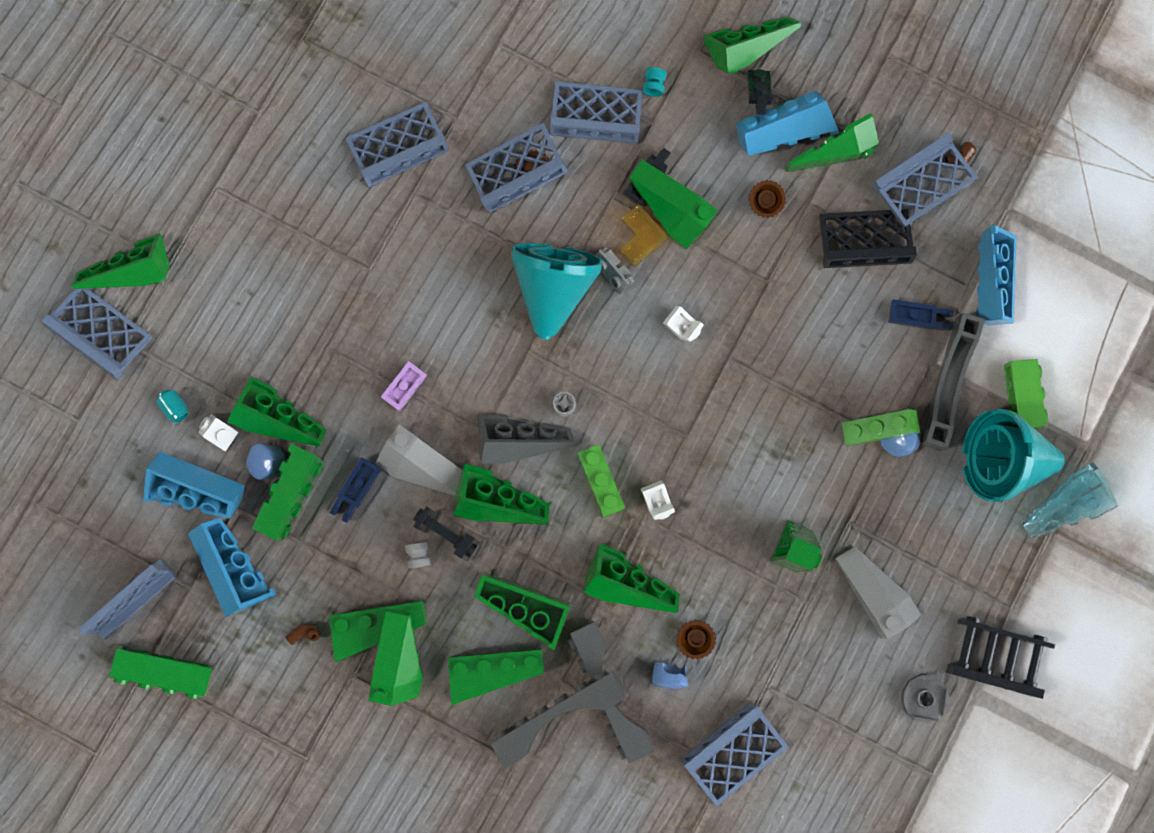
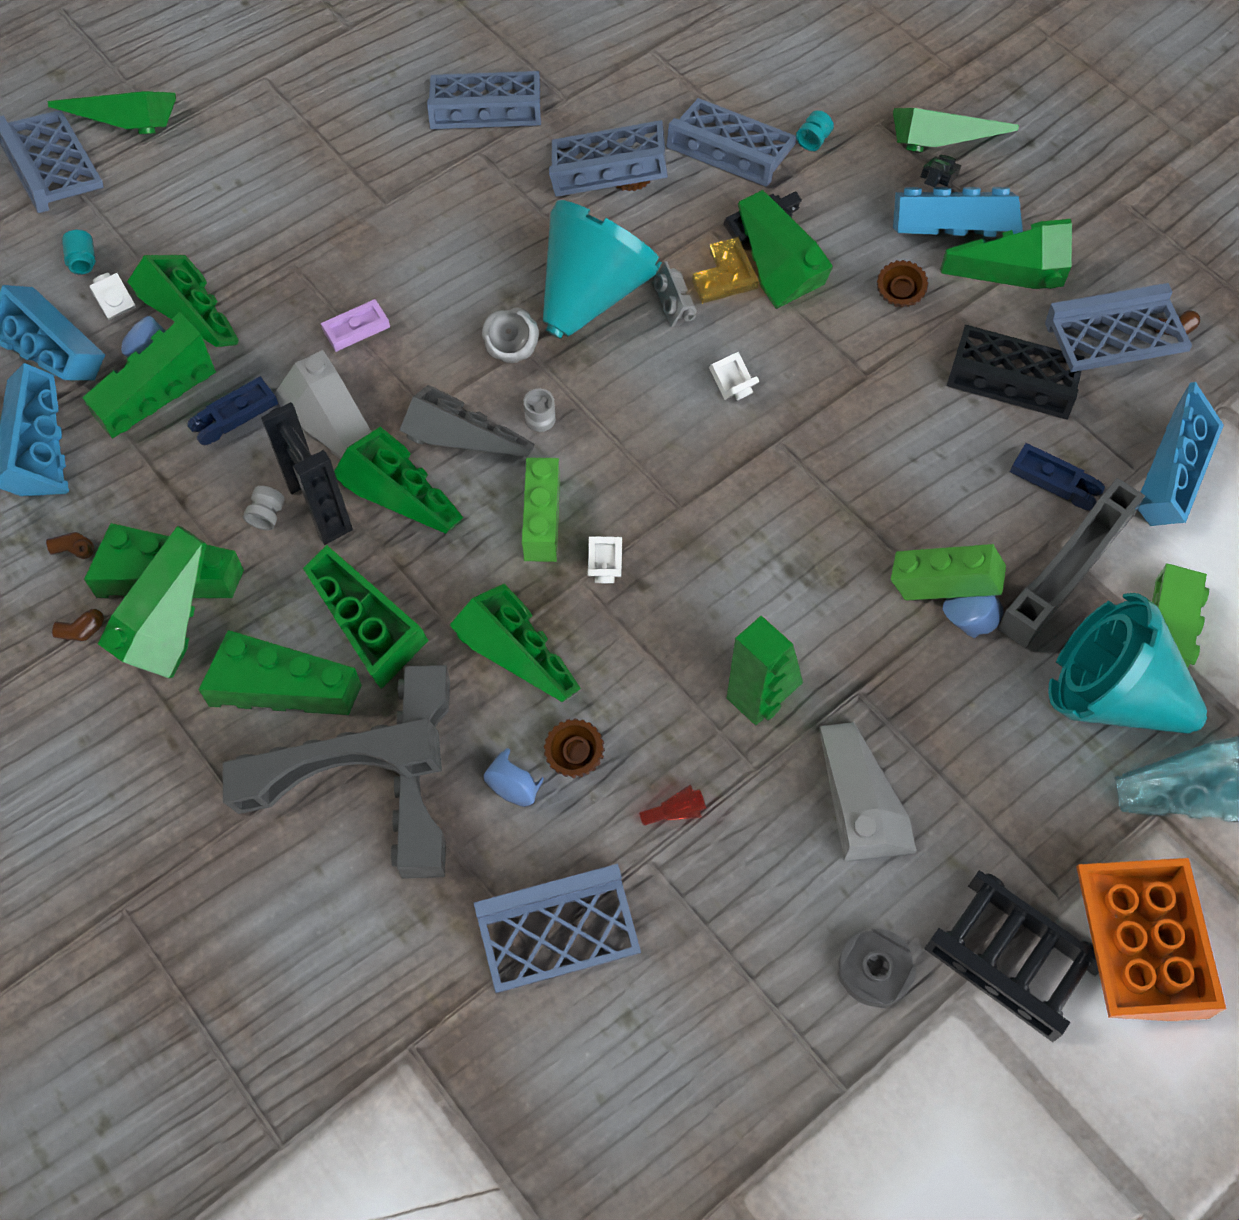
camera: 30 degrees right, 20 degrees down
none -> reddish brown arm [52,609,104,641]
none -> light grey piece [482,307,539,363]
none -> clear red cone [639,784,707,826]
none -> orange slope [1076,858,1227,1021]

